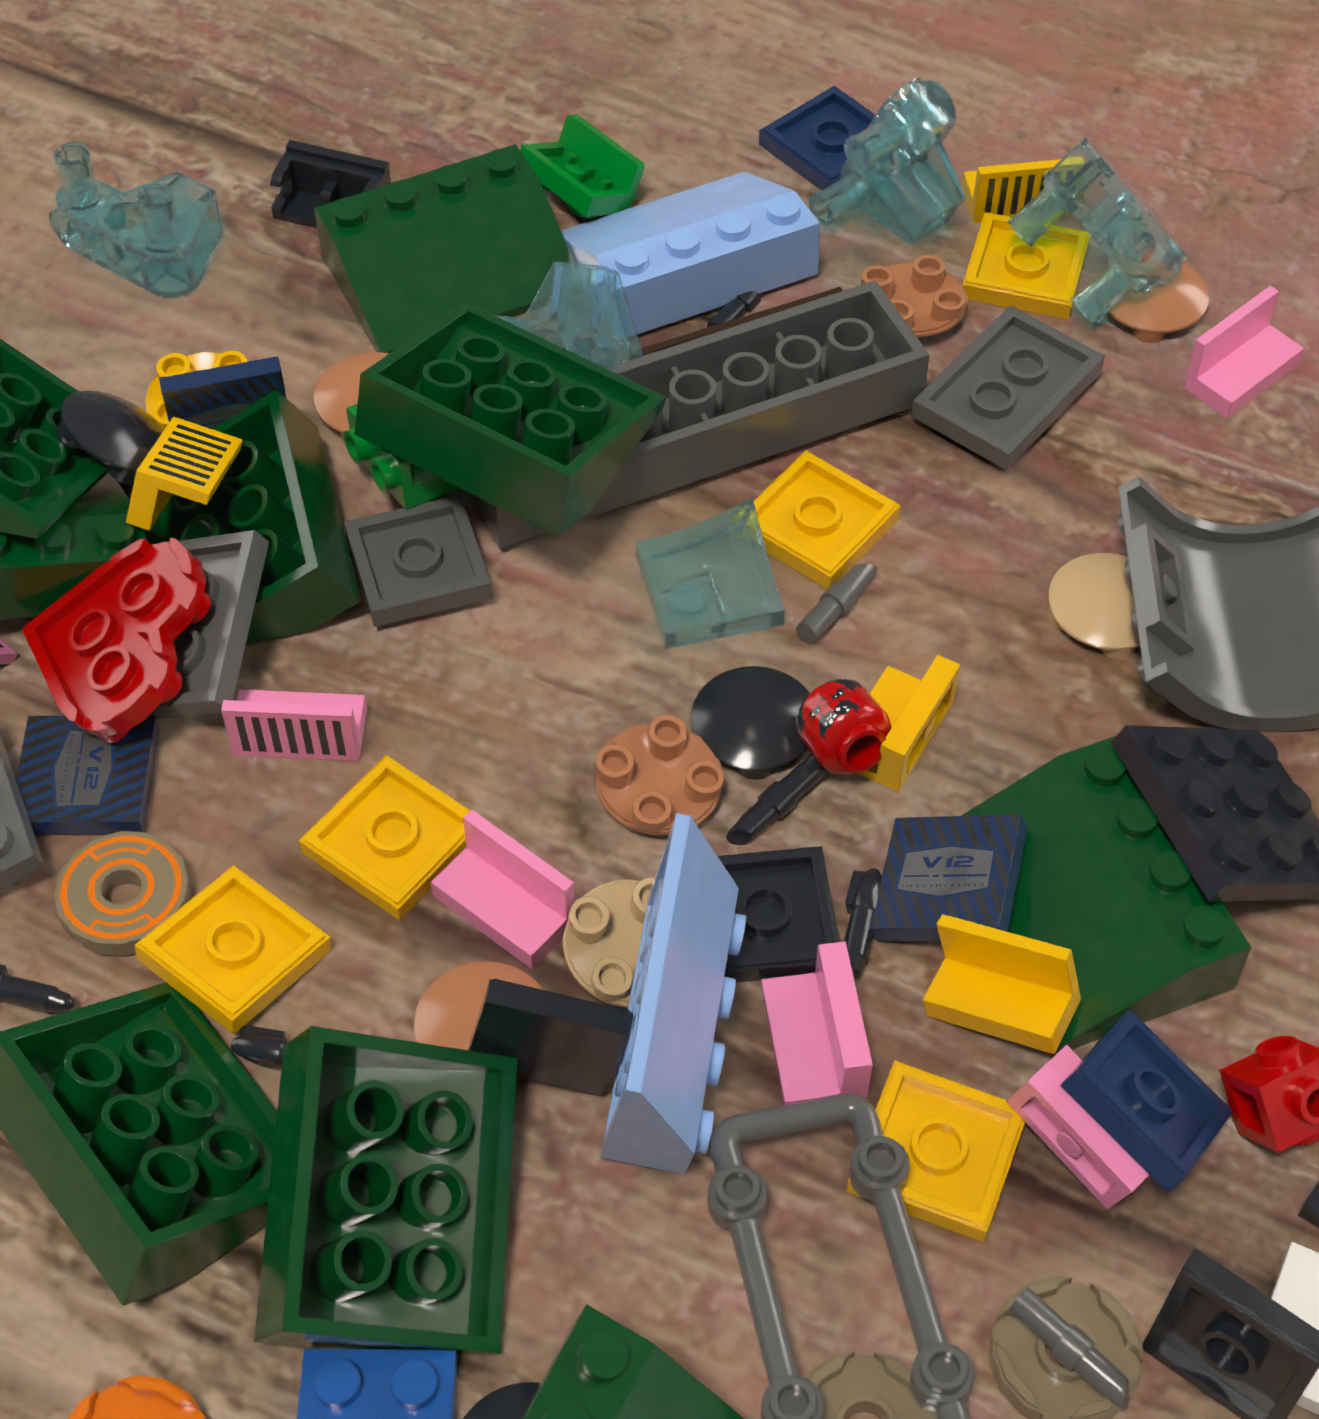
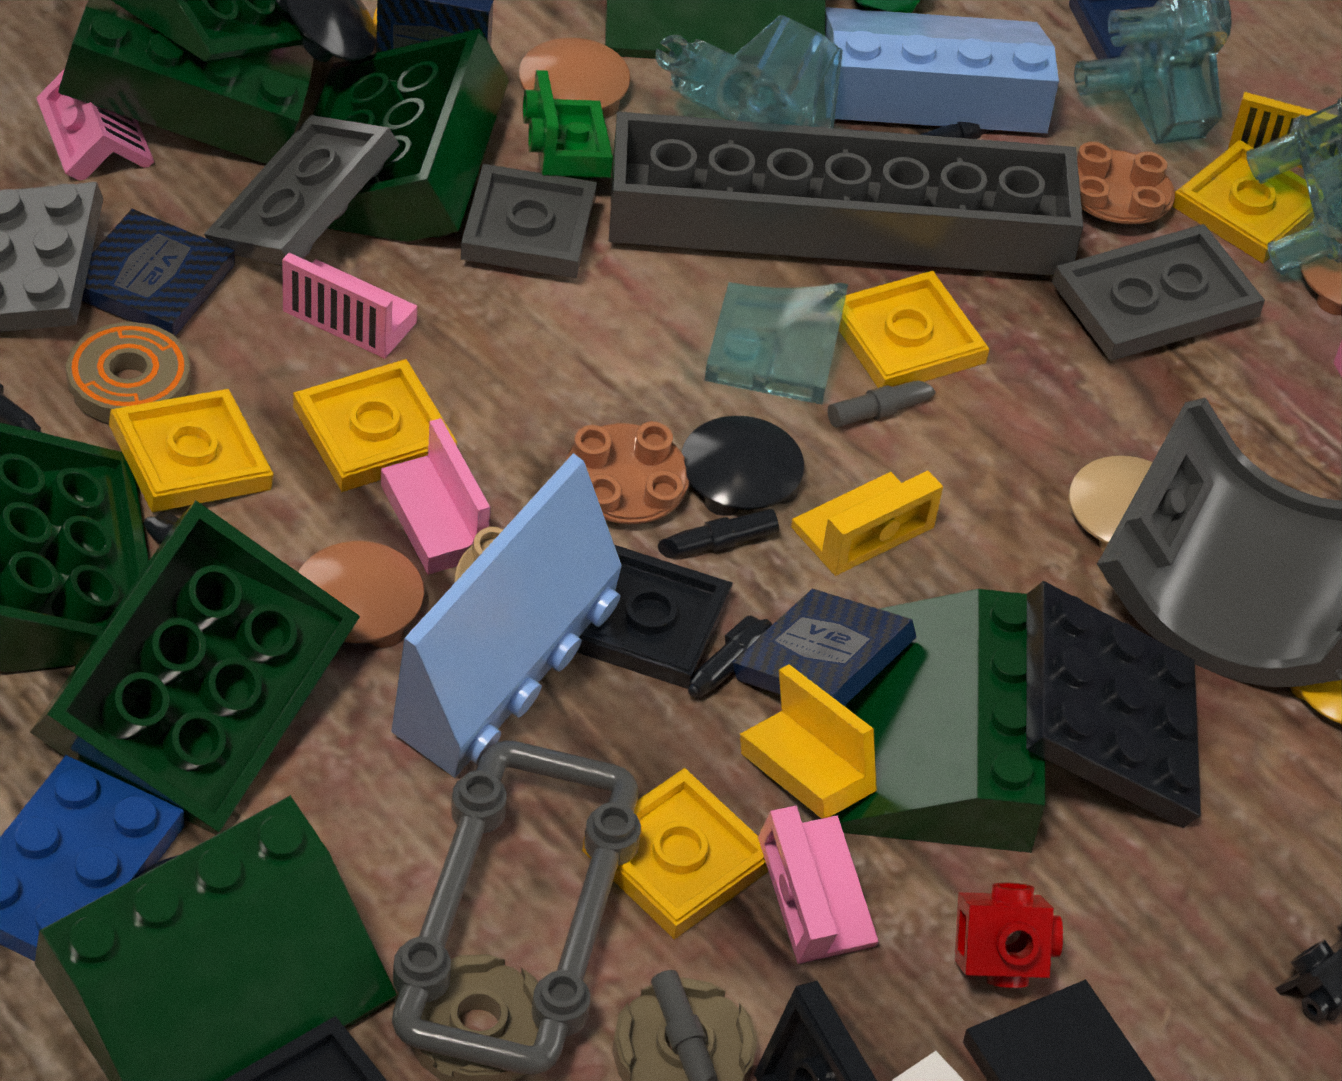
camera: 20 degrees right, 5 degrees down
red plate [22,538,211,743] -> none
yellow panel [126,417,243,531] -> none
dark green slope [354,302,666,537] -> none
black tile [468,978,633,1096] -> none
bright pink panel [761,941,873,1105] -> none
red head [795,678,892,775] -> none
dark blue tile [1060,1010,1233,1193] -> none

